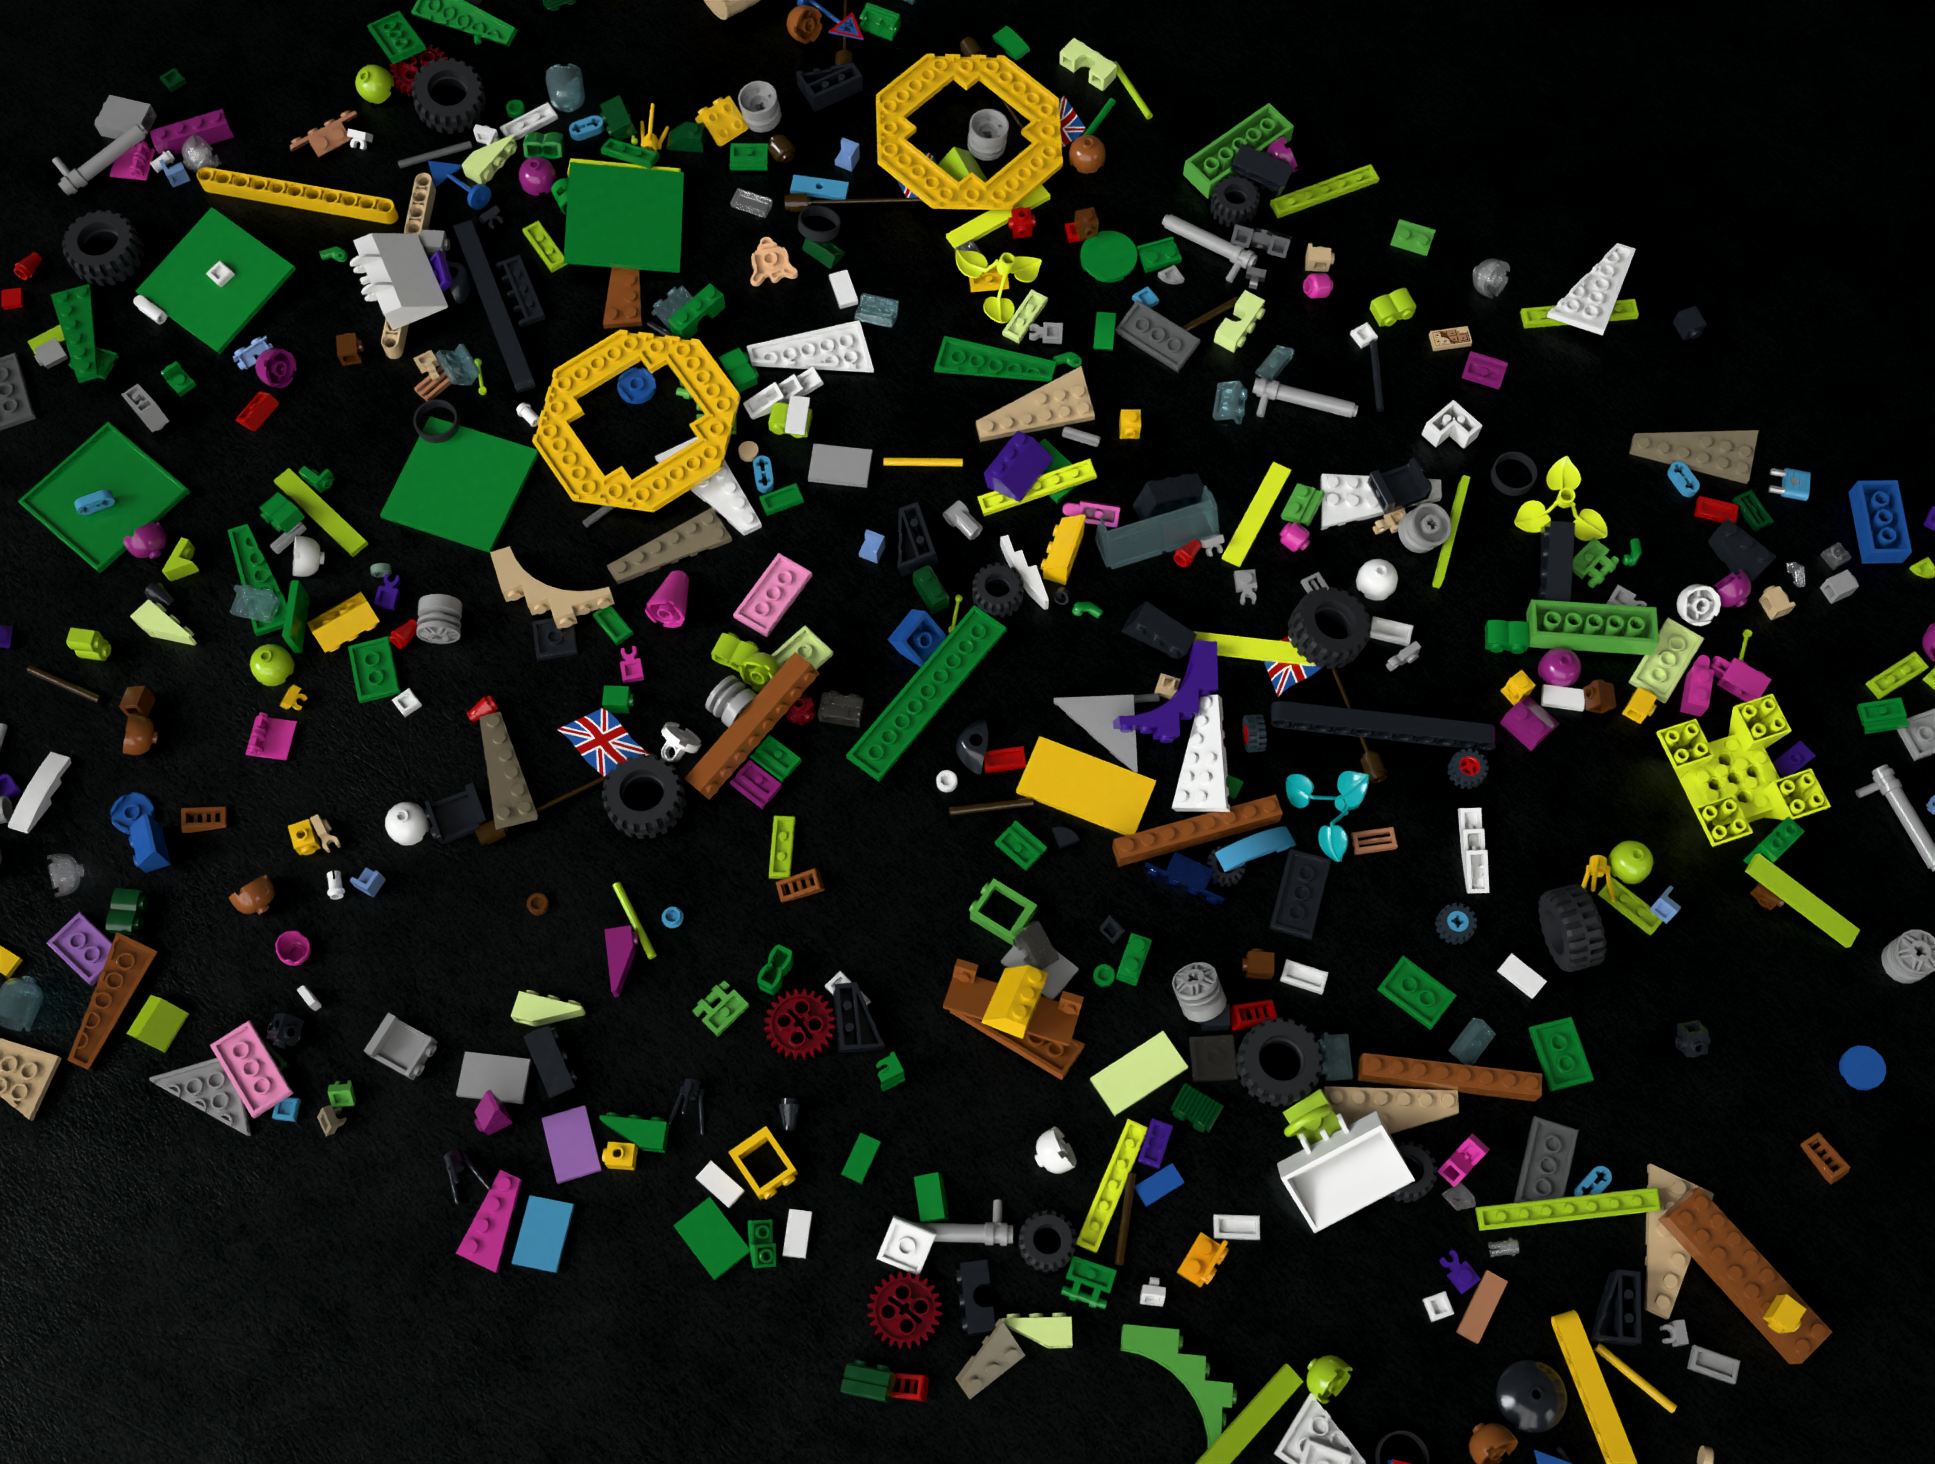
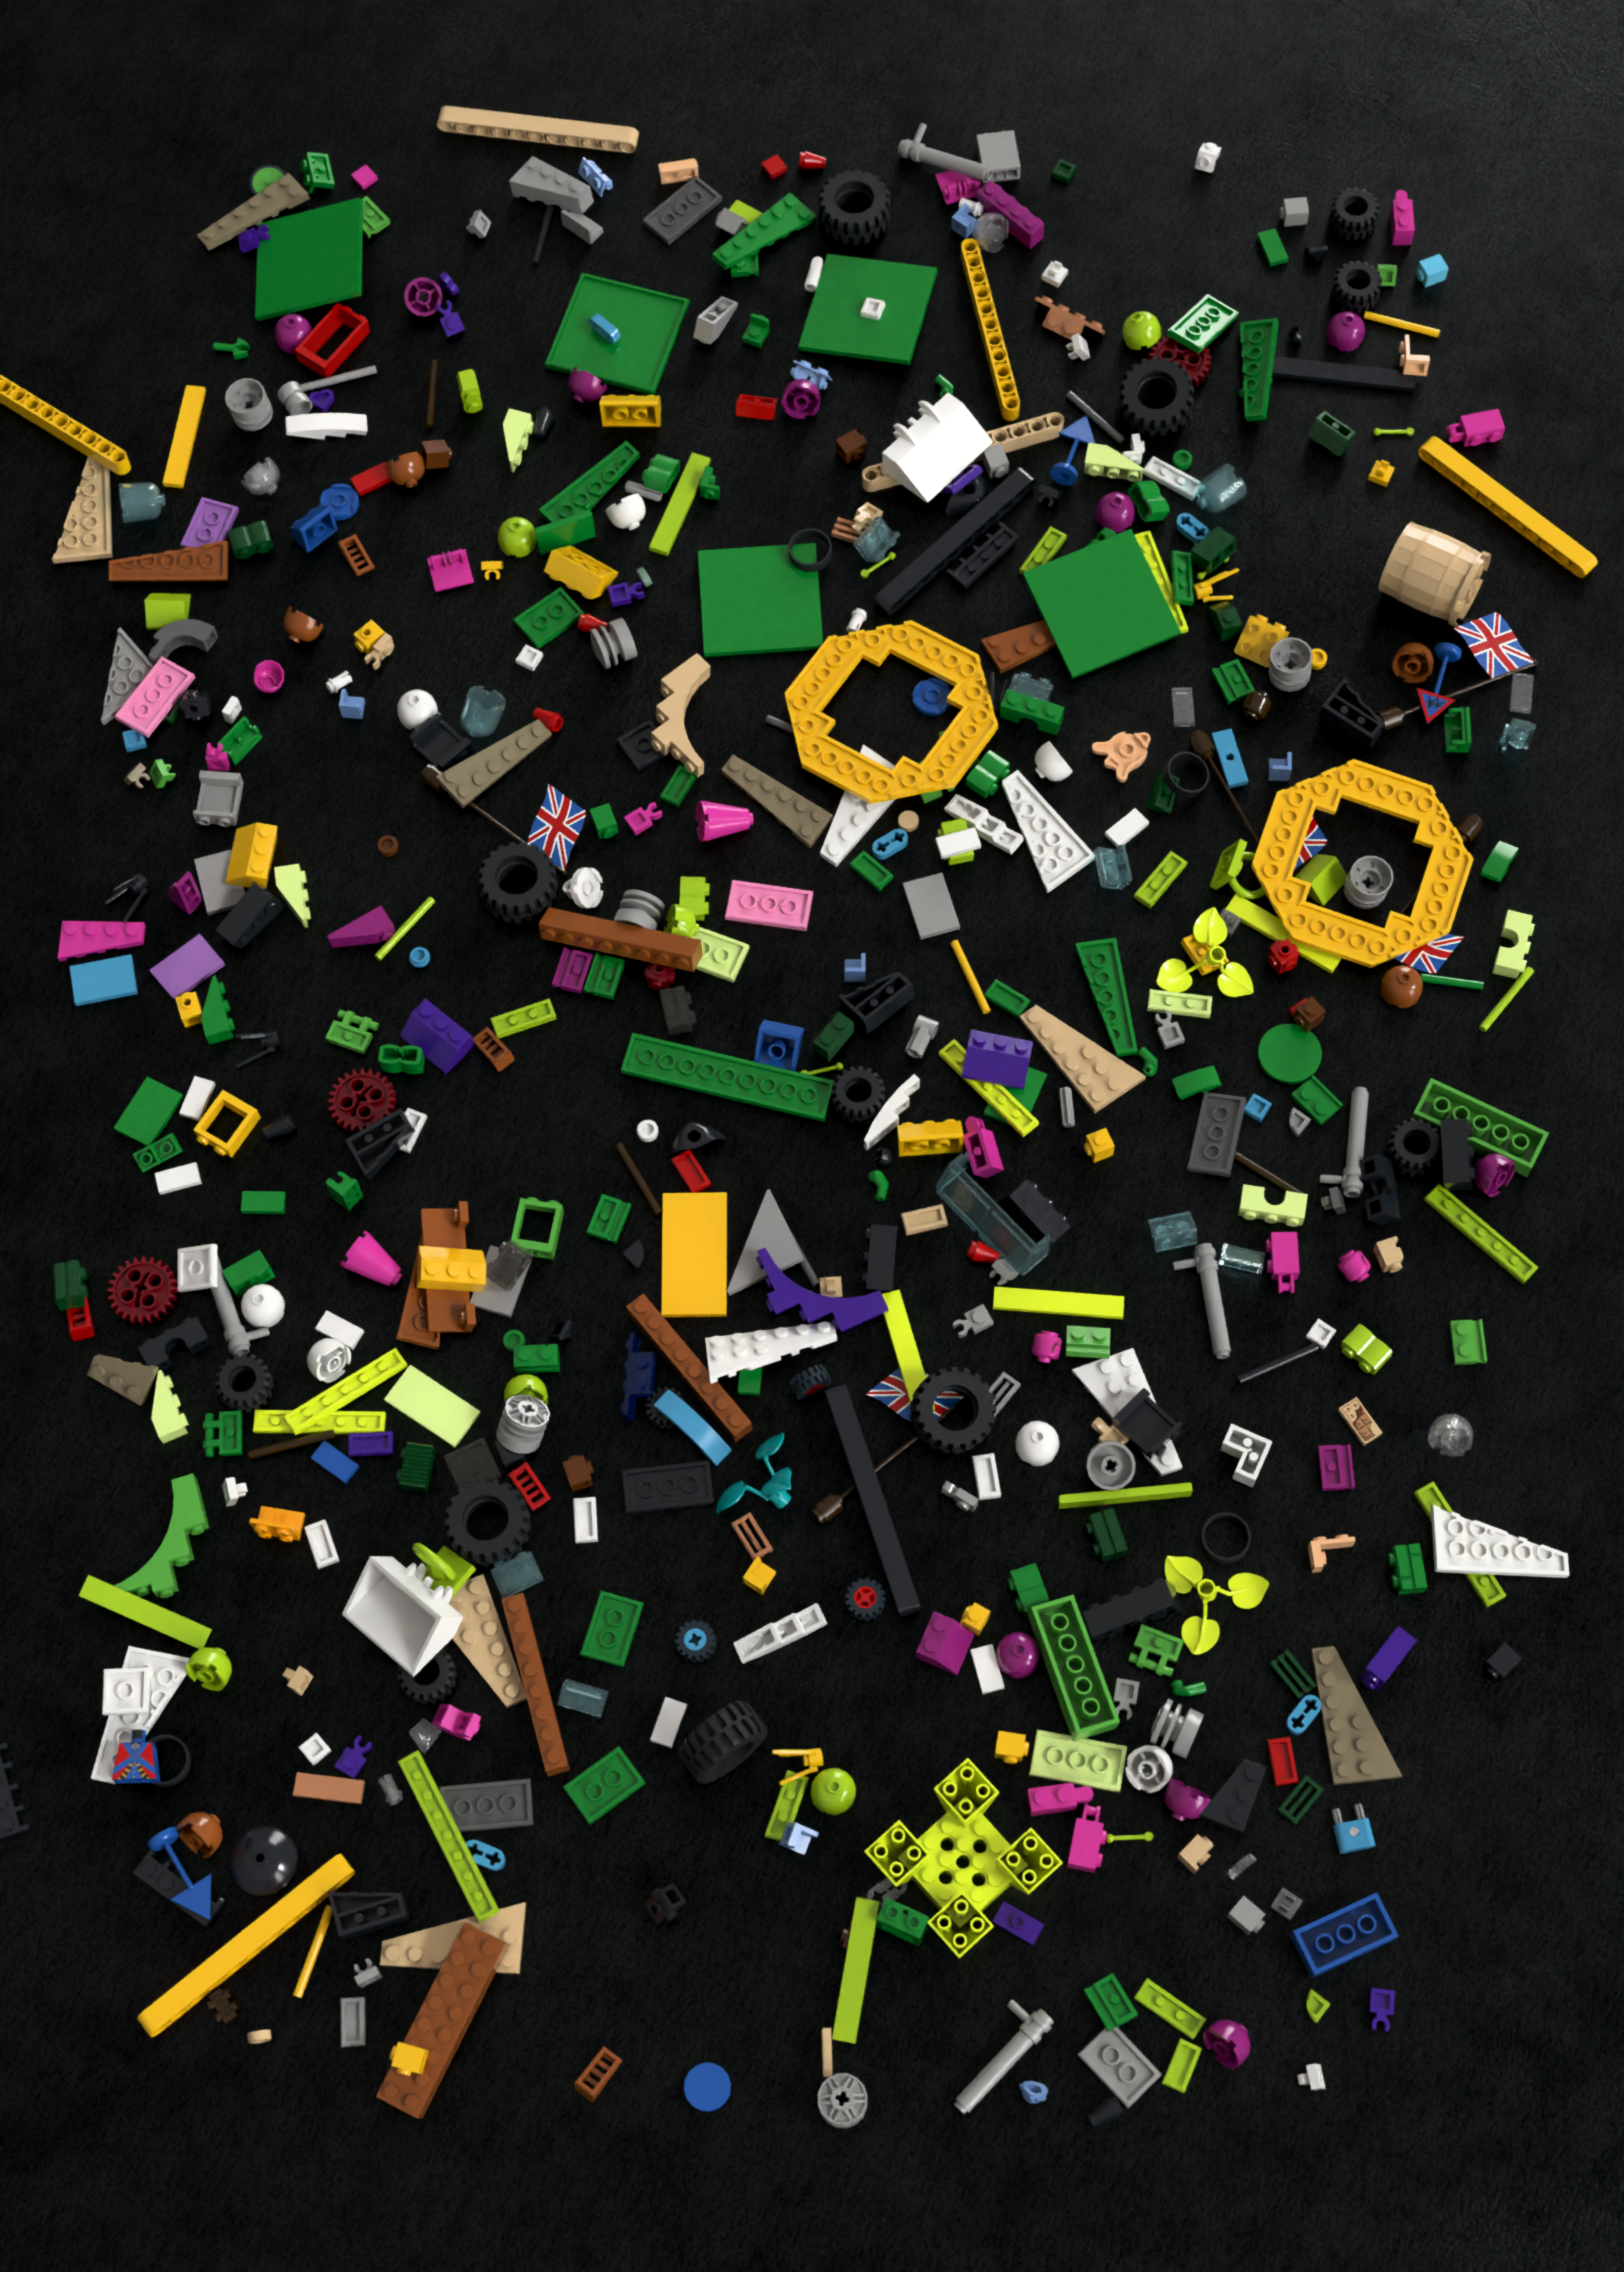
camera: 70 degrees right, 0 degrees up
lime slope [162,537,199,581] -> none
clear light blue bracket [230,584,280,623] -> none
reddish brown brick [1583,679,1616,714] -> none
none -> dark grey arch [148,619,218,665]
none -> dark pink plate [206,743,230,771]
none -> green hinge [217,716,263,765]
none -> yellow slope [225,823,277,888]
none -> white cylinder [241,1284,285,1328]
none -> neon yellow tile [283,1348,408,1436]
none -> tan tile [283,1666,314,1696]
none -> white tile [315,1310,364,1350]
none -> dark pink cone [340,1231,402,1287]
none -> red tile [350,462,392,496]
none -> dark purple slope [400,998,474,1074]
none -> clear light blue cylinder [460,686,506,737]
none -> lime cylinder [504,1374,548,1406]
none -> yellow slope [600,395,661,427]
none -> yellow panel [743,1556,776,1595]
none -> tan tile [822,2028,833,2079]
none -> clear beam [867,1878,907,1909]
none -> tan tile [901,1204,948,1236]
none -> green tile [984,979,1030,1019]
none -> white cylinder [1035,741,1073,782]
none -> white tile [1042,261,1068,287]
none -> dark green brick [1085,1508,1128,1562]
none -> lime tile [1134,851,1187,909]
none -> light grey wheel [1150,1698,1204,1759]
none -> lime tile [1210,839,1266,899]
none -> dark pink brick [1265,1232,1300,1293]
none -> dark green tile [1269,1649,1316,1700]
none -> light nougat bracket [1308,1534,1355,1573]
none -> dark purple window [1360,1626,1417,1691]
none -> green brick [1388,1543,1427,1595]

